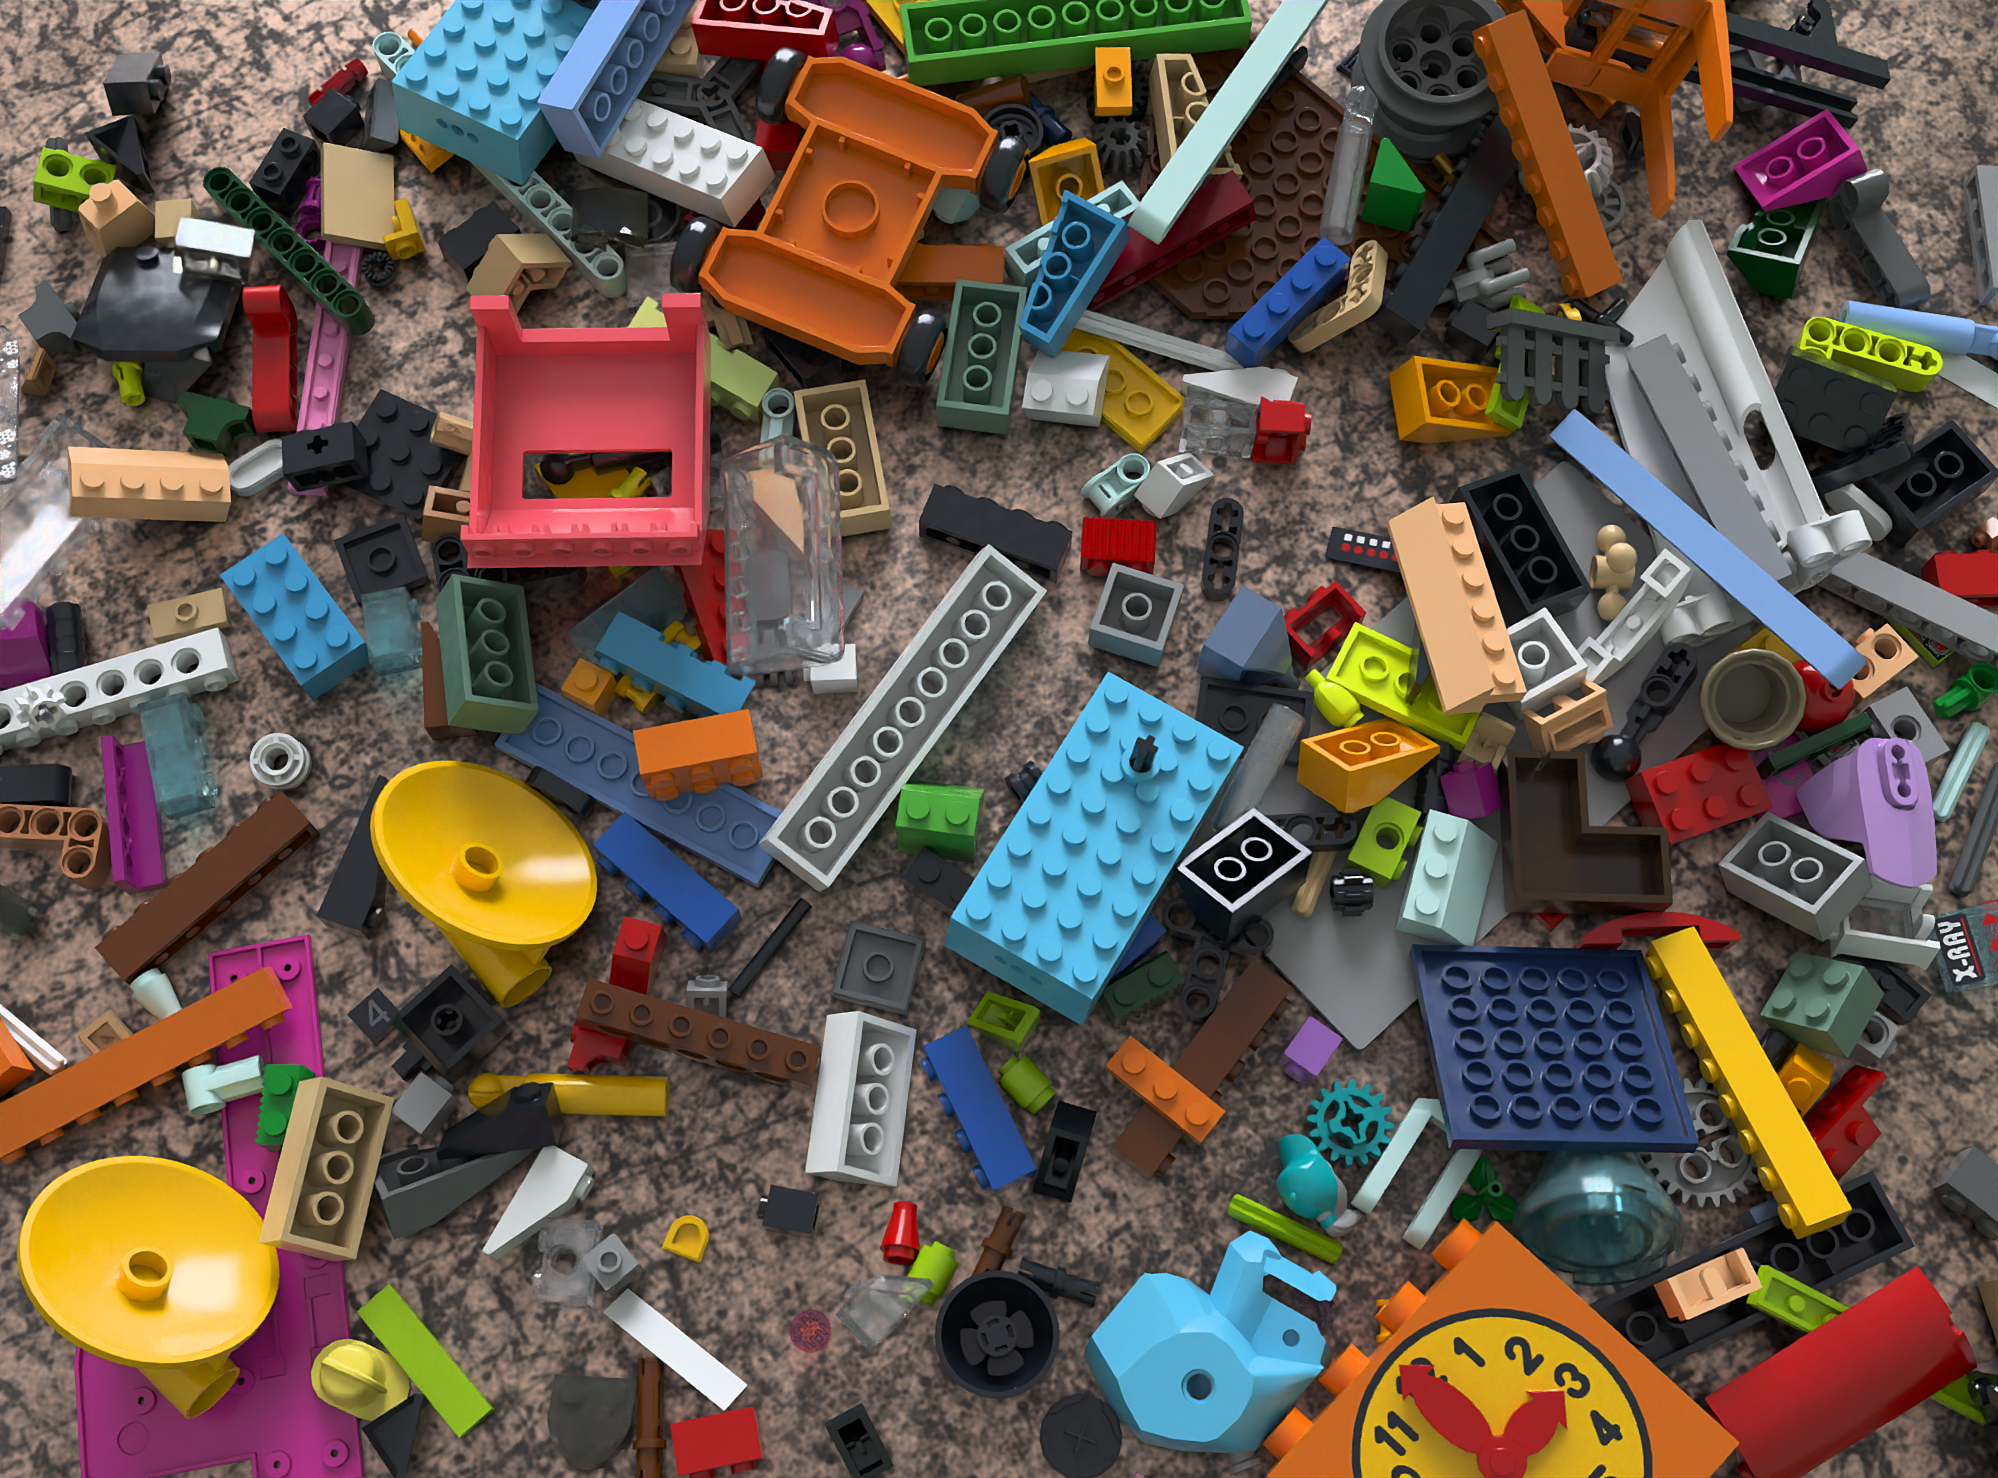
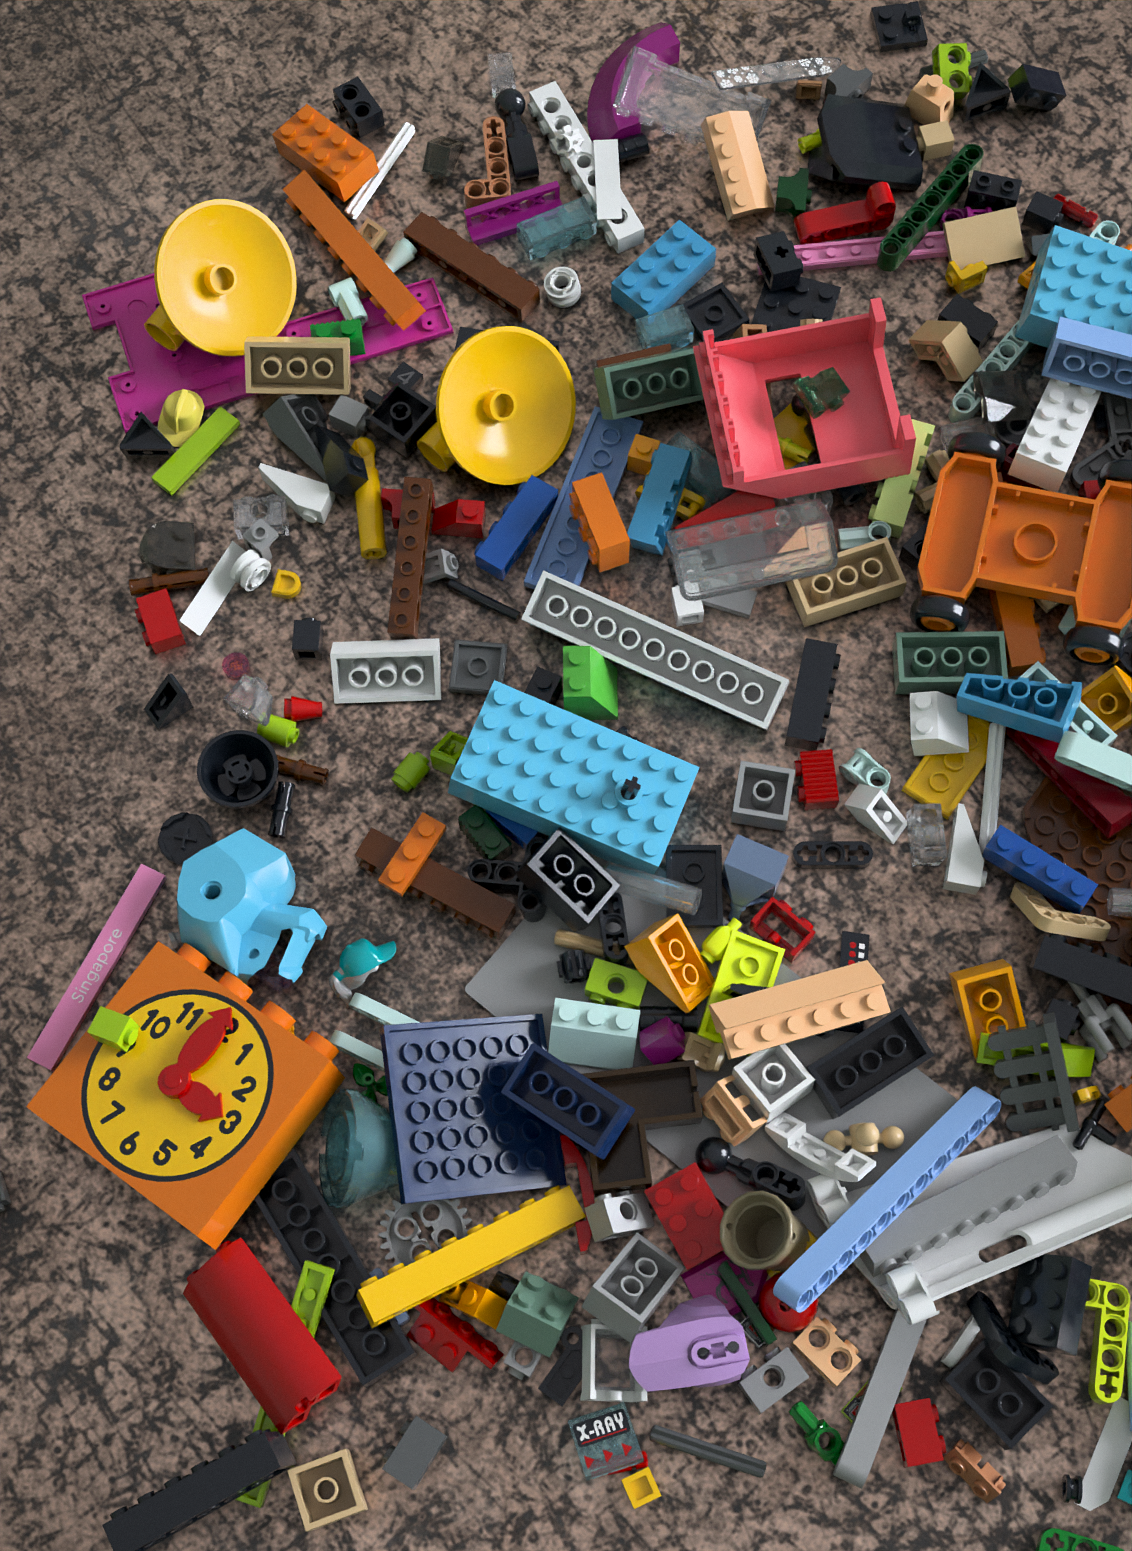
camera: 85 degrees right, 0 degrees up
tan plate [148,588,232,644] -> none
clear smoke brick [173,217,255,285] -> none
white tile [228,439,284,497] -> none
black bush [361,252,397,288] -> none
black beam [524,766,595,819] -> none
blue brick [920,1025,1037,1197] -> none
black slope [1033,1100,1097,1203] -> none
lime axle [1227,1194,1343,1264] -> none
red window [1252,396,1311,465] -> none
medium lavender brick [1279,1016,1343,1085] -> none
teal gear [1305,1079,1394,1169] -> none
light nougat window [1654,1247,1763,1321] -> none
light aqua axle [1932,722,1990,822] -> none
none -> white wheel [230,549,271,592]
none -> dark blue brick [501,1042,636,1159]
none -> light grey brick [584,1190,655,1242]
none -> white sticker [593,139,622,220]
none -> cylinder [792,367,850,419]

